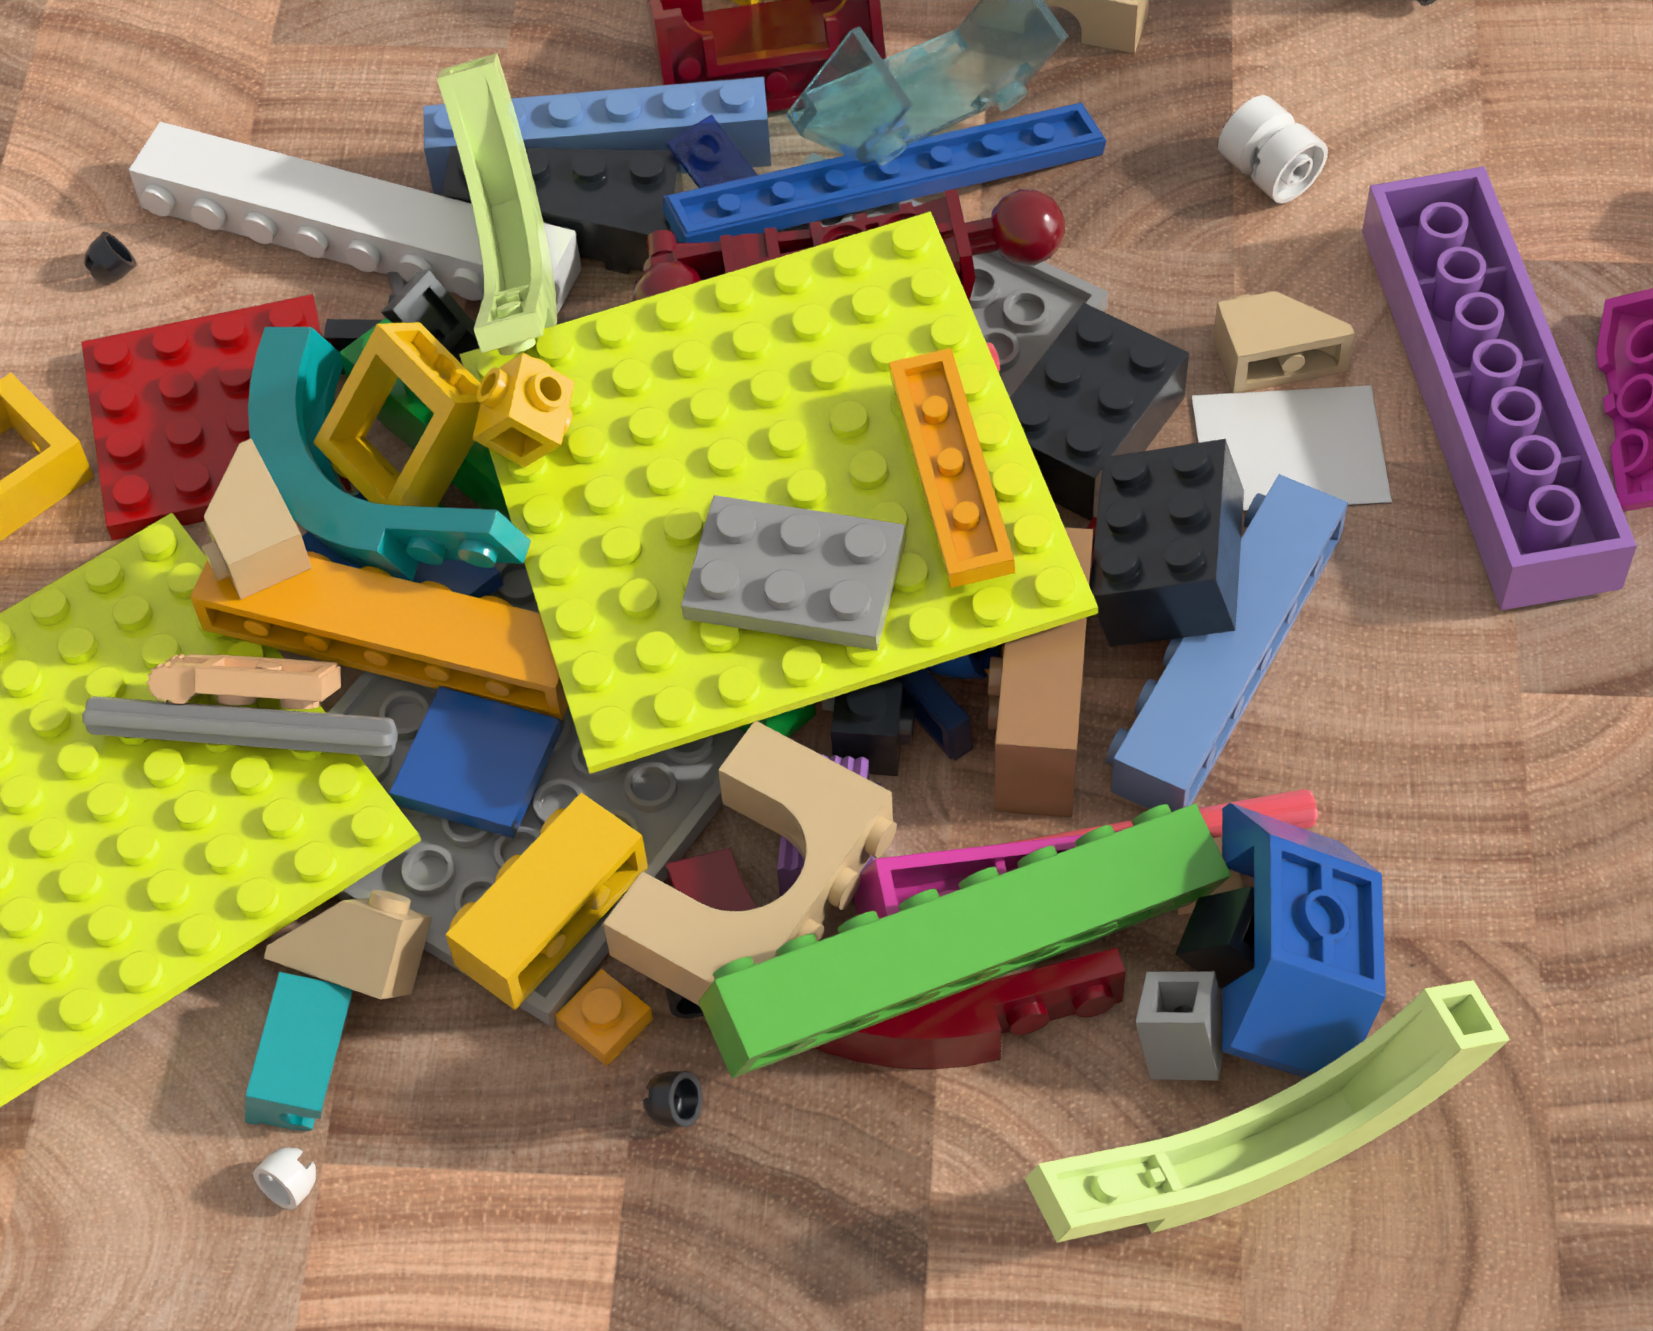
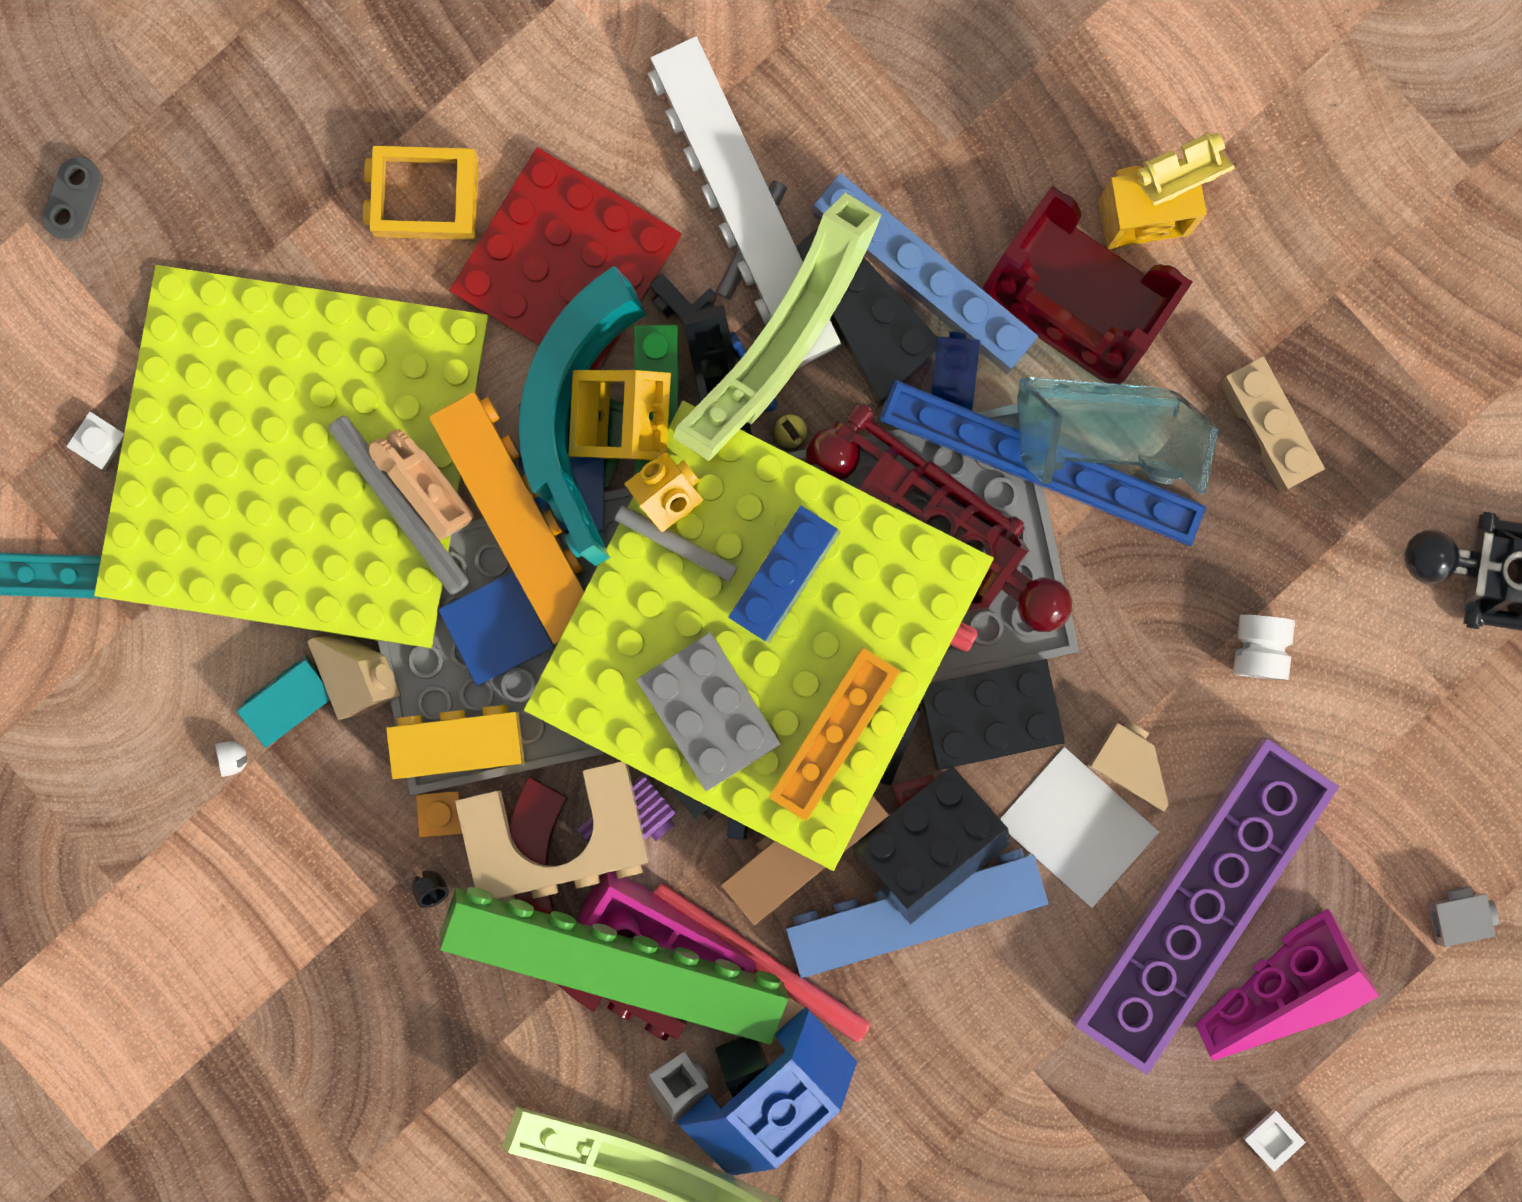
camera: 45 degrees right, 30 degrees up
black hinge [84,232,137,283] -> none
tan slope [202,439,312,600] -> none
none -> light grey bar [615,505,738,582]
none -> blue brick [728,505,840,643]

